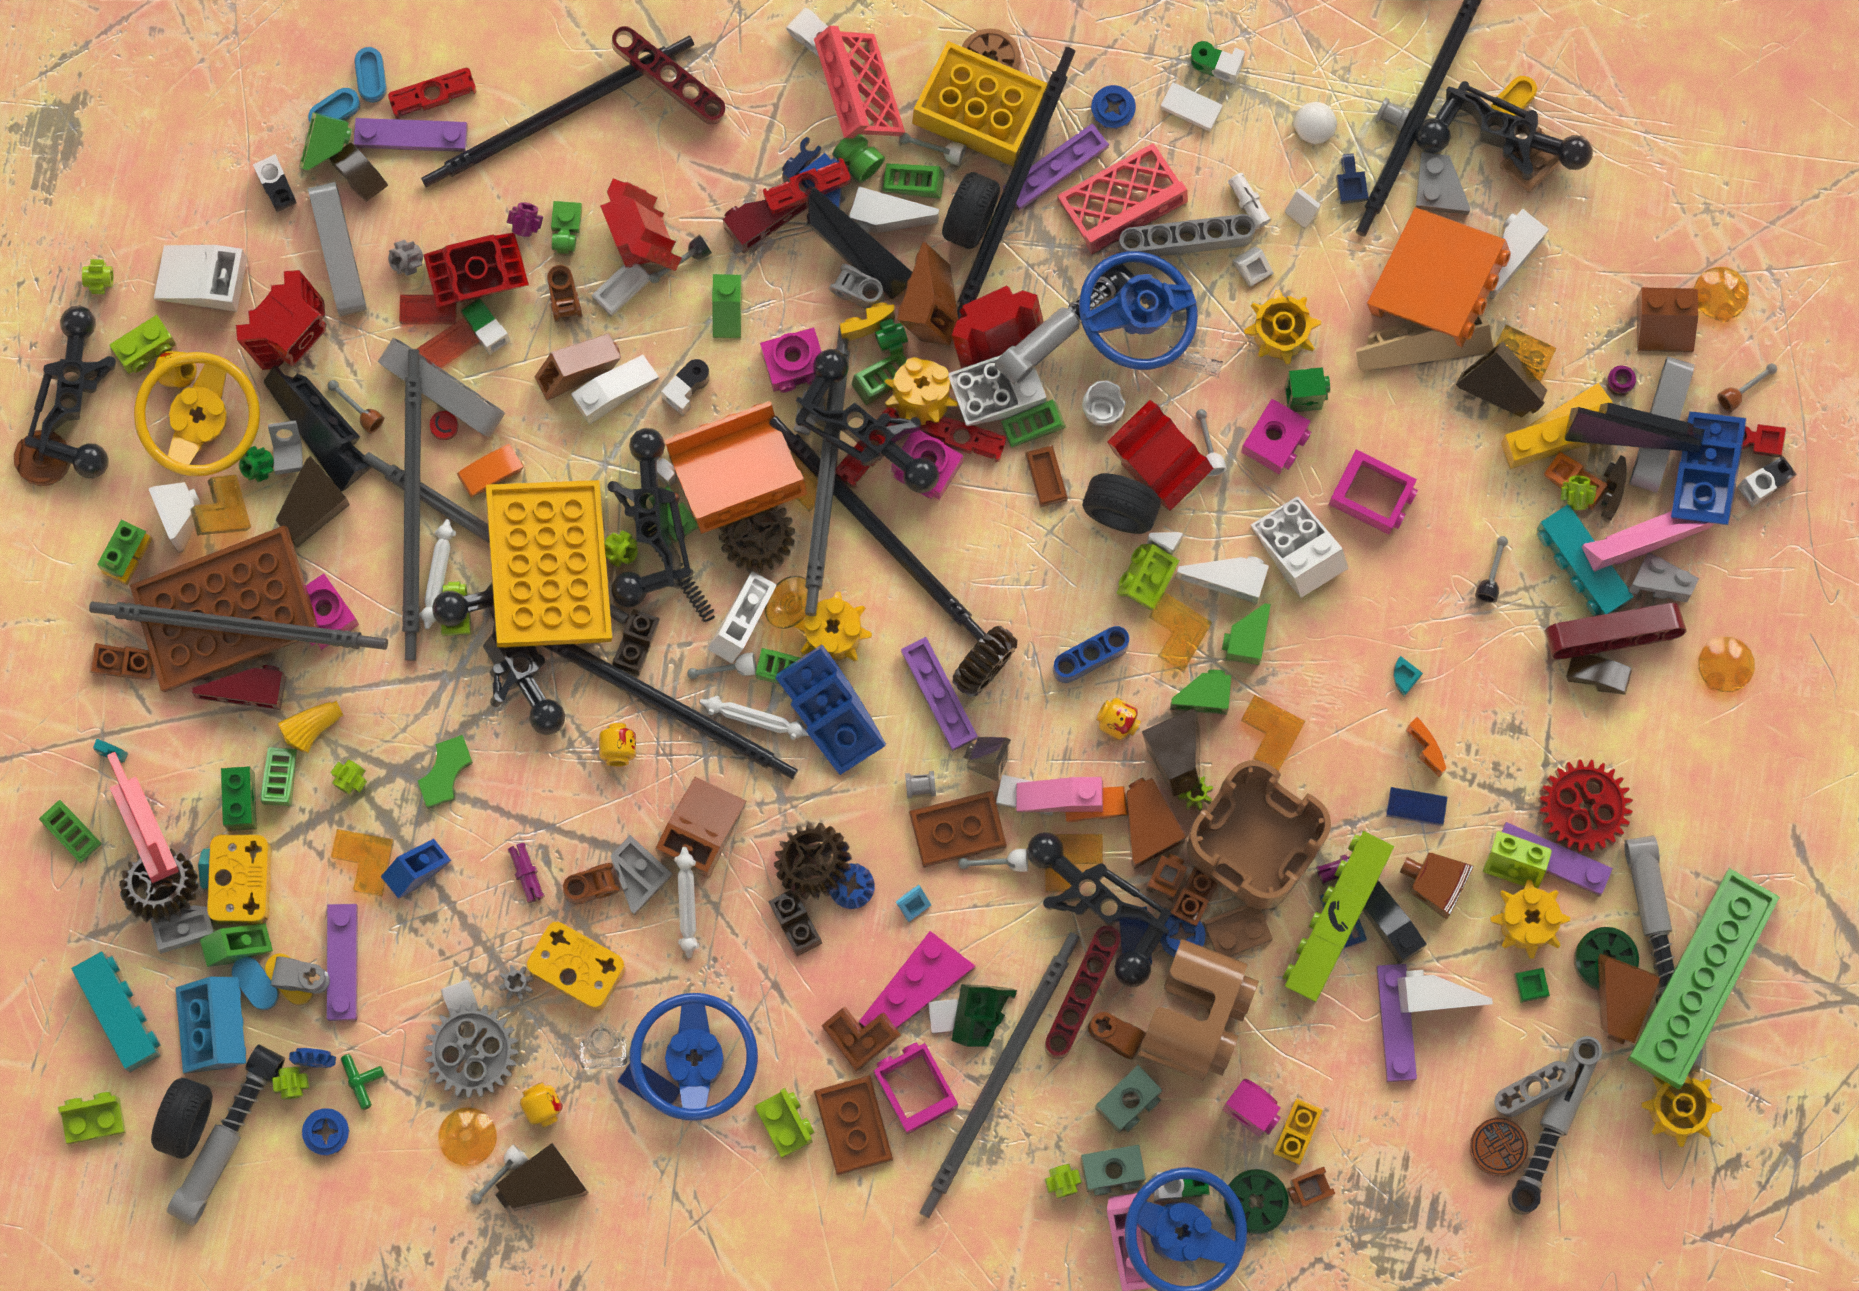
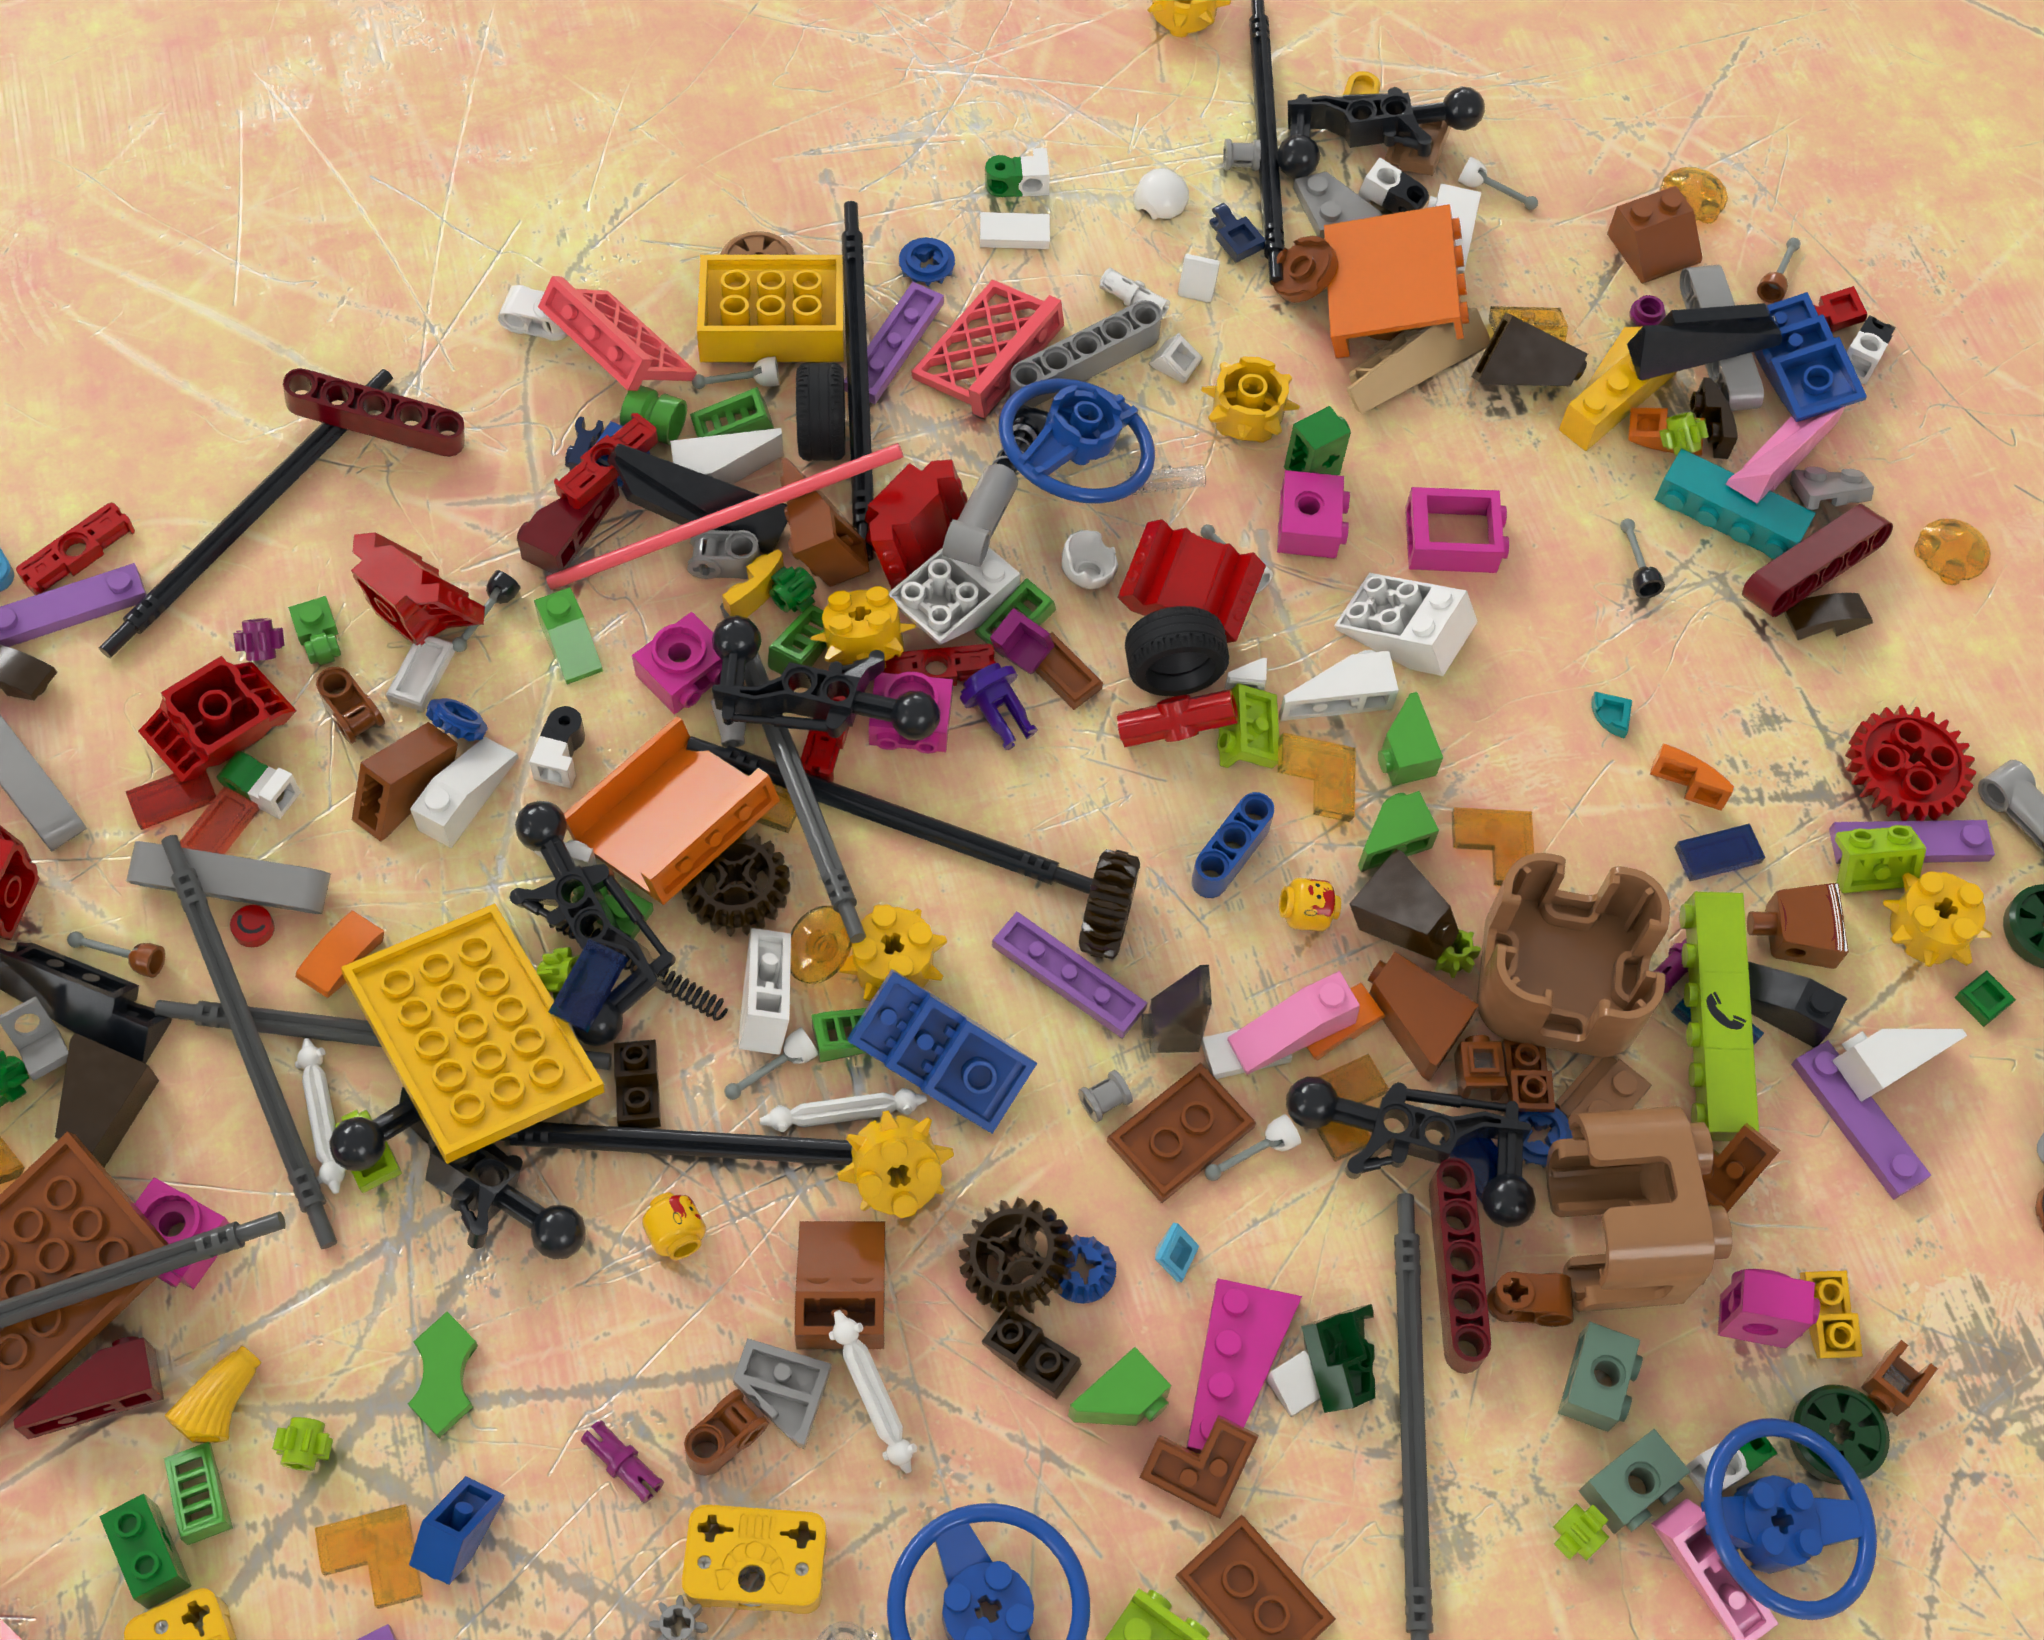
camera: 30 degrees left, 15 degrees down
light grey gear [388,240,423,276] -> none
dark pink window [874,1042,958,1135] -> none
none -> blue gear [426,698,488,741]
none -> coral piece [546,443,904,590]
none -> clear blue tile [548,939,628,1033]
none -> yellow brick [837,1110,954,1218]
none -> dark purple piece [960,663,1038,750]
none -> magenta panel [990,608,1054,674]
none -> bright green slope [1068,1347,1171,1426]
none -> red piece [1117,689,1239,748]
none -> dark orange tile [1271,235,1338,303]
none -> leg [1358,158,1429,214]
none -> hinge [1458,157,1538,210]
none -> dark orange plate [1702,1123,1781,1213]

